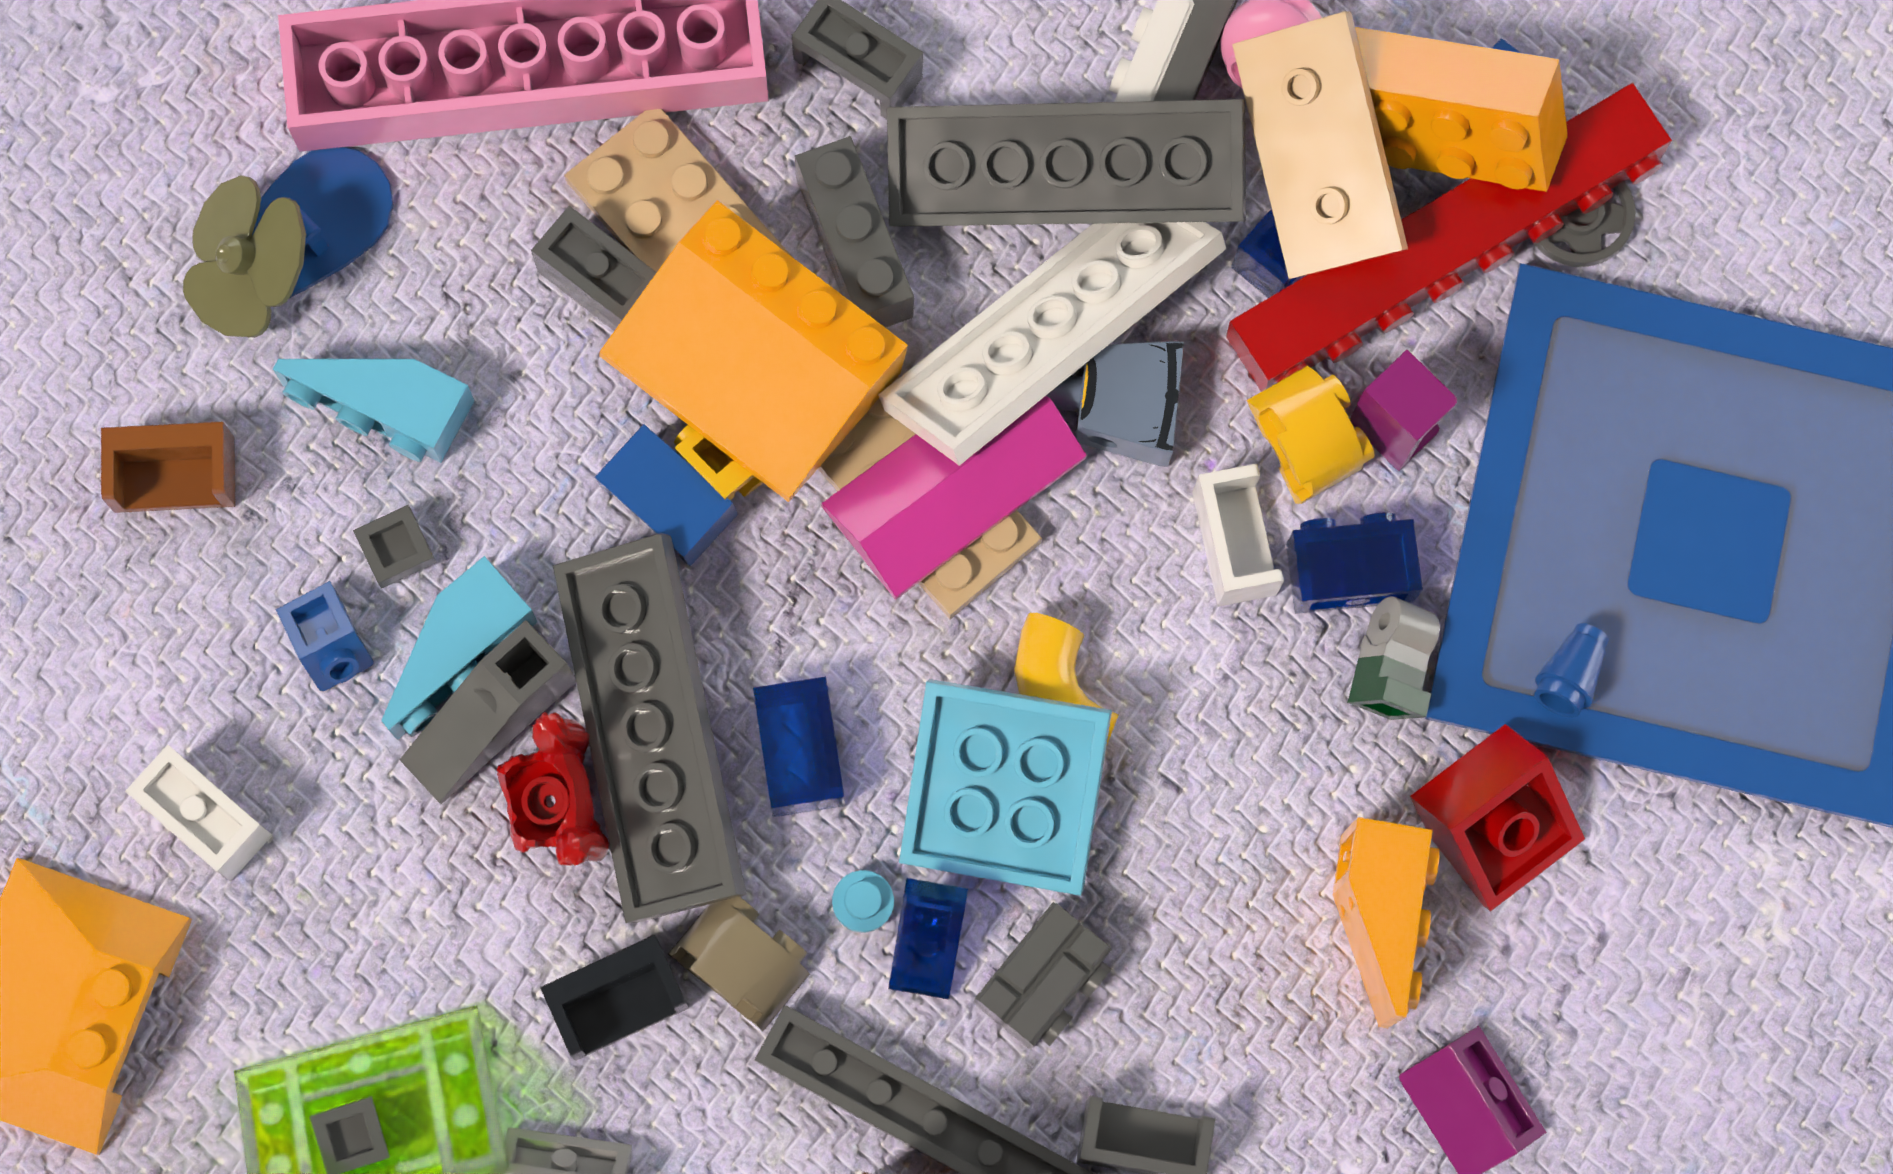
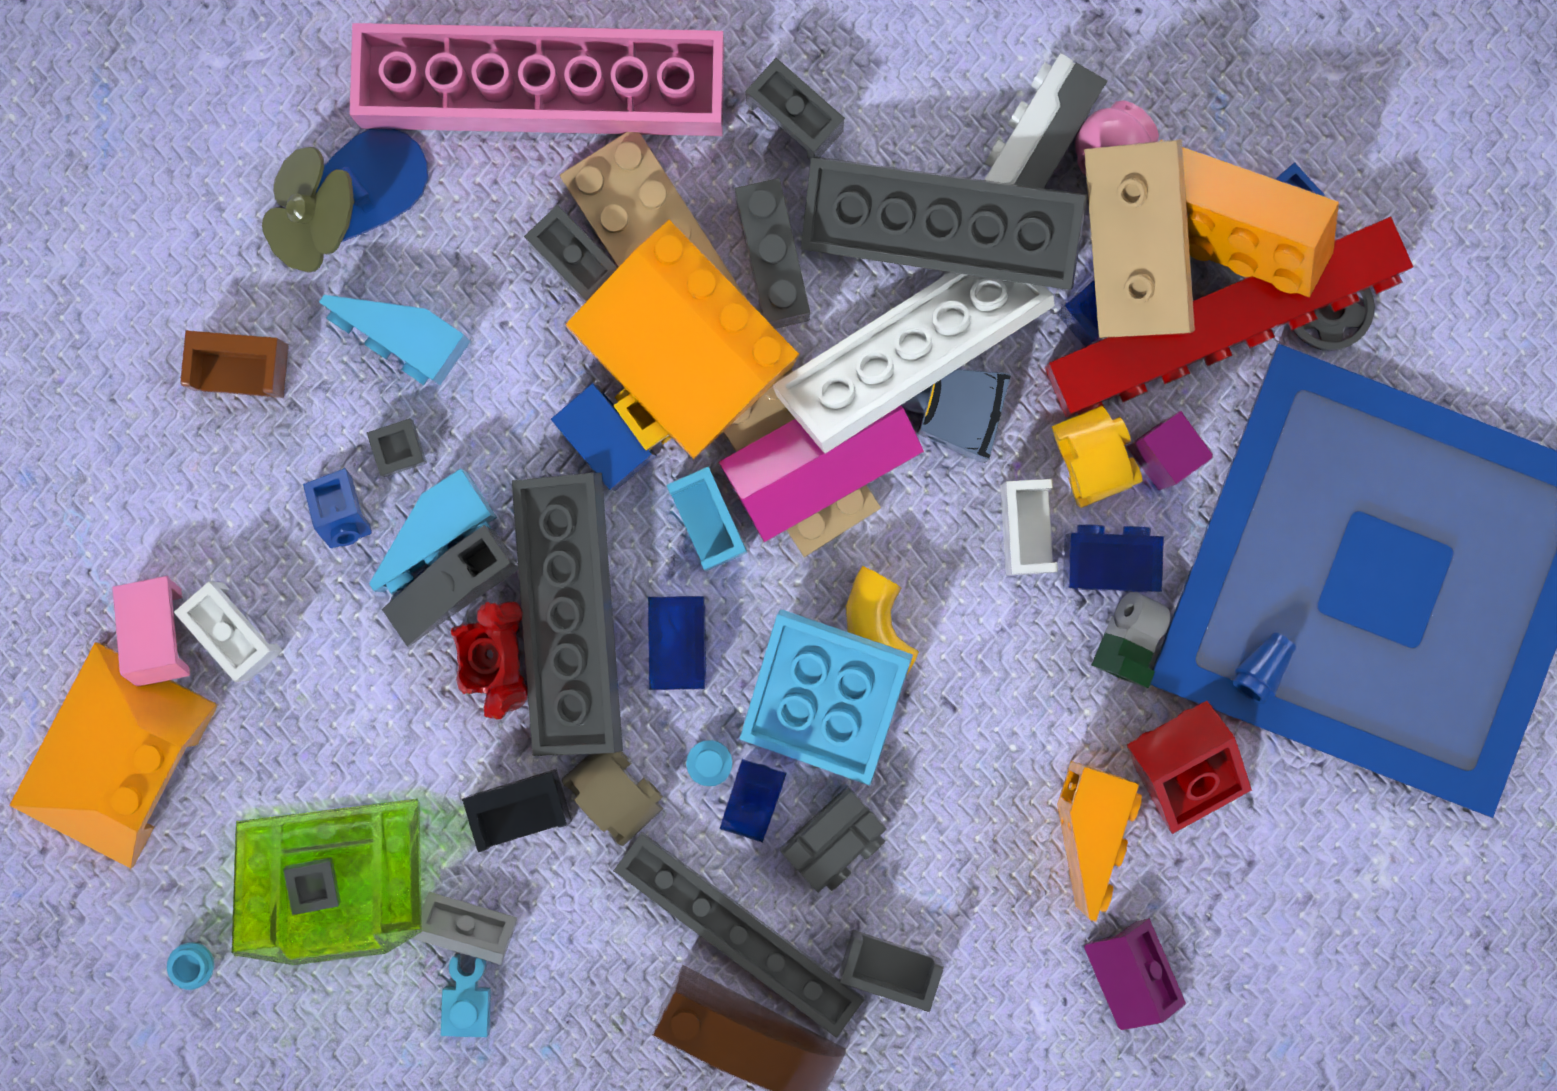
camera: 15 degrees right, 10 degrees up
none -> bright pink panel [112,576,190,687]
none -> medium azure panel [666,466,747,572]

